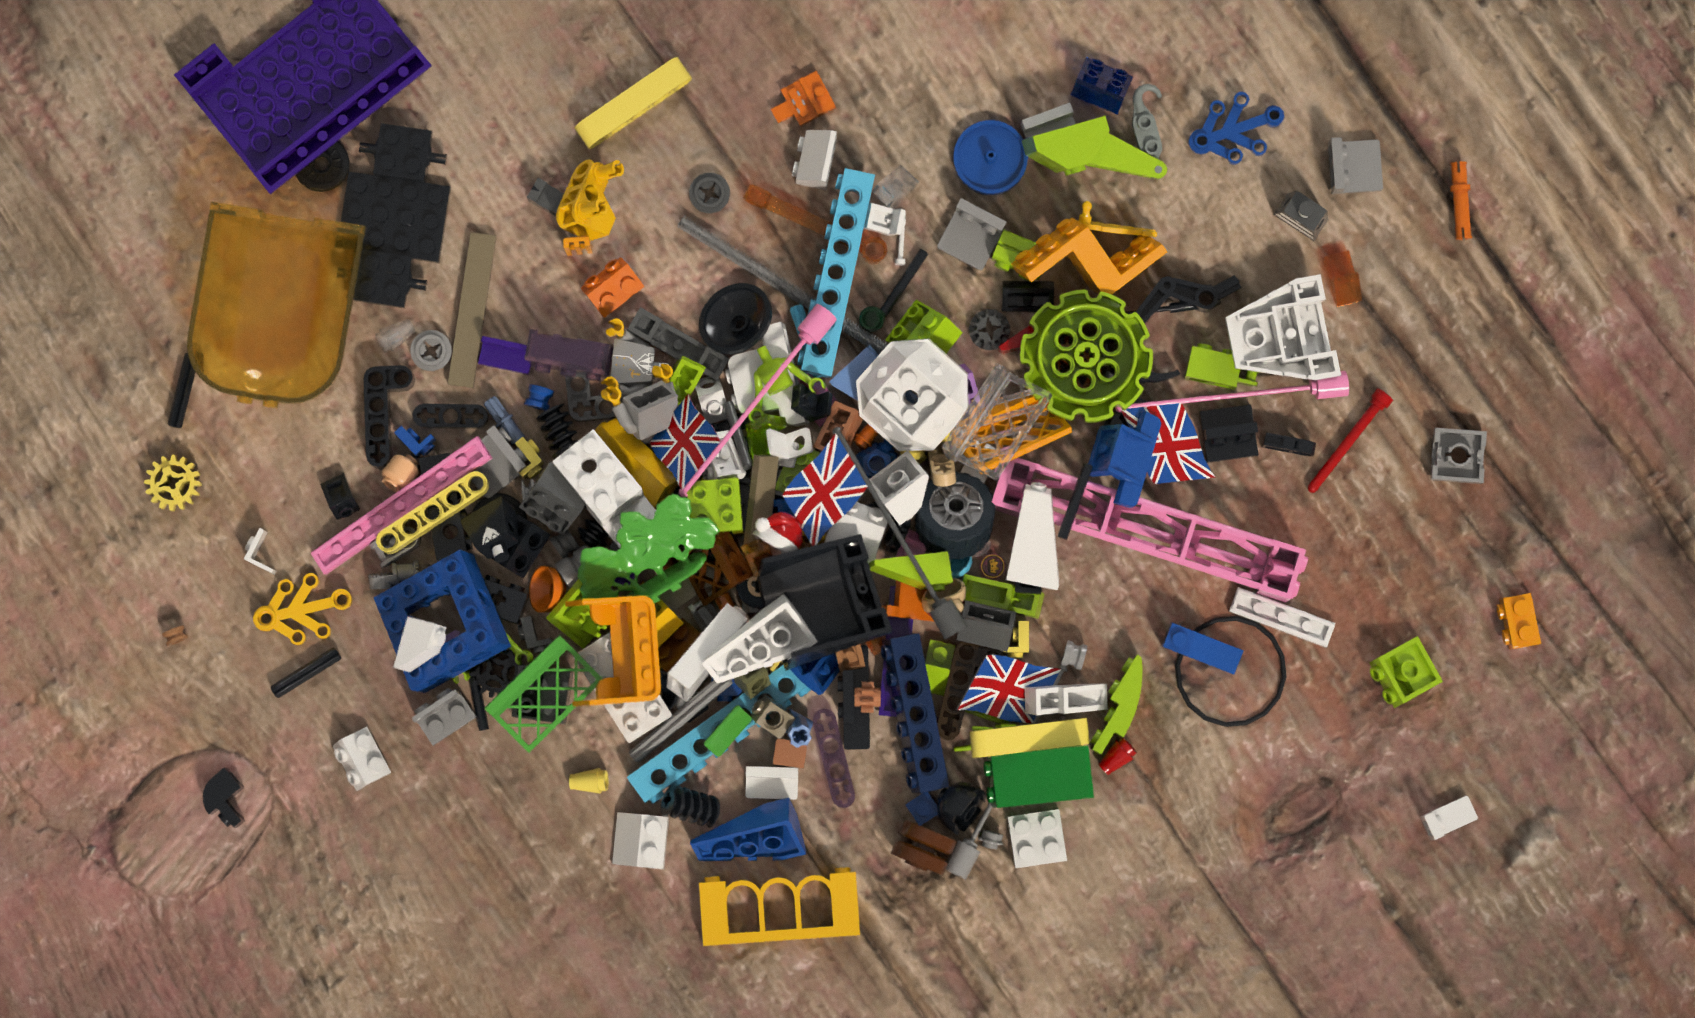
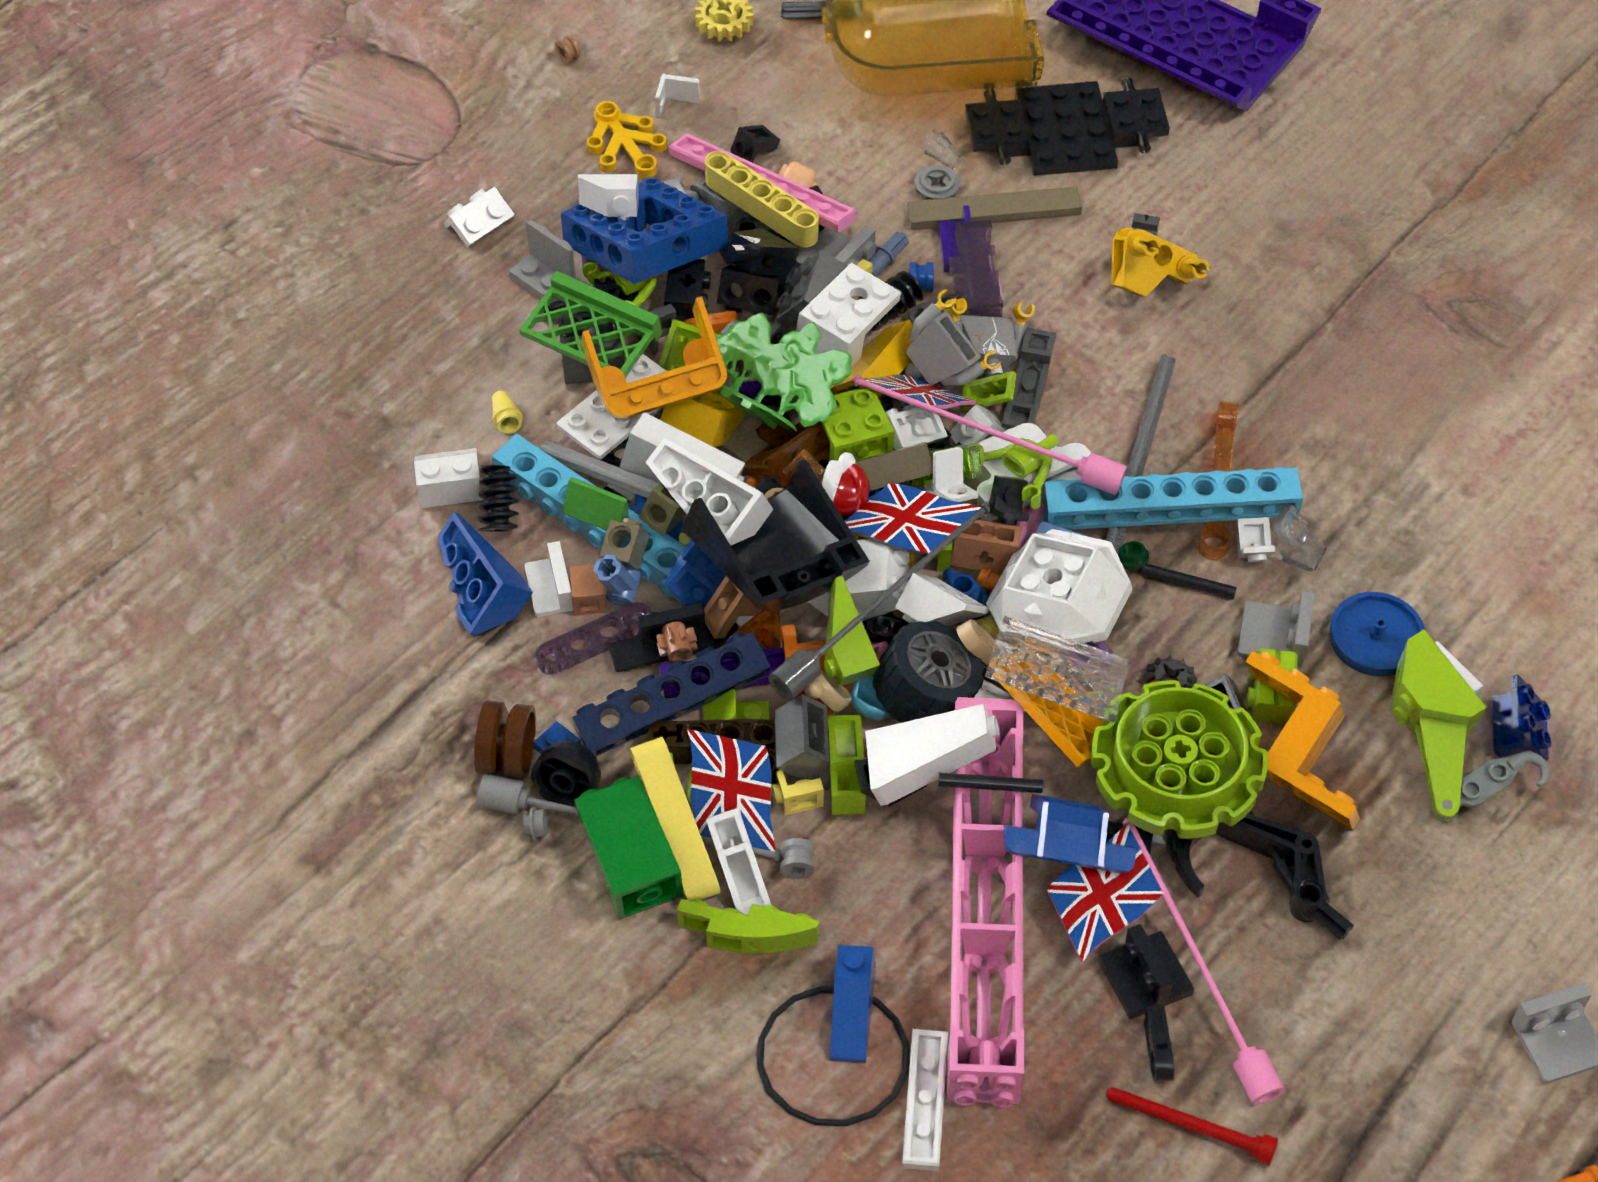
camera: 75 degrees right, 30 degrees down
black brick [203,767,245,828] -> none
black axle [270,648,341,698] -> none
black wheel [296,141,350,192] -> none
black beam [363,365,415,469] -> none
blue bracket [394,426,436,458] -> none
black beam [413,404,489,429] -> none
light orange tile [563,235,593,256] -> none
light yellow beam [575,57,692,149] -> none
orange bracket [581,257,645,318] -> none
dark grey gear [689,173,730,214] -> none
black dish [699,283,772,354] -> none
yellow fence [699,867,860,946] -> none
dark grey bar [723,401,753,471] -> none
orange piece [771,71,836,127] -> none
white slope [792,130,837,190] -> none
lime slope [885,300,963,354] -> none
white piece [895,212,906,266] -> none
white plate [1007,809,1067,868] -> none
yellow piece [1078,201,1157,237] -> none
red cone [1098,738,1137,775] -> none
lime brick [1184,343,1260,390] -> none
blue plant [1189,92,1284,165] -> none
white wedge [1225,274,1341,380] -> none
dark grey torso [1273,191,1328,241] -> none
clear orange slope [1323,250,1362,307] -> none

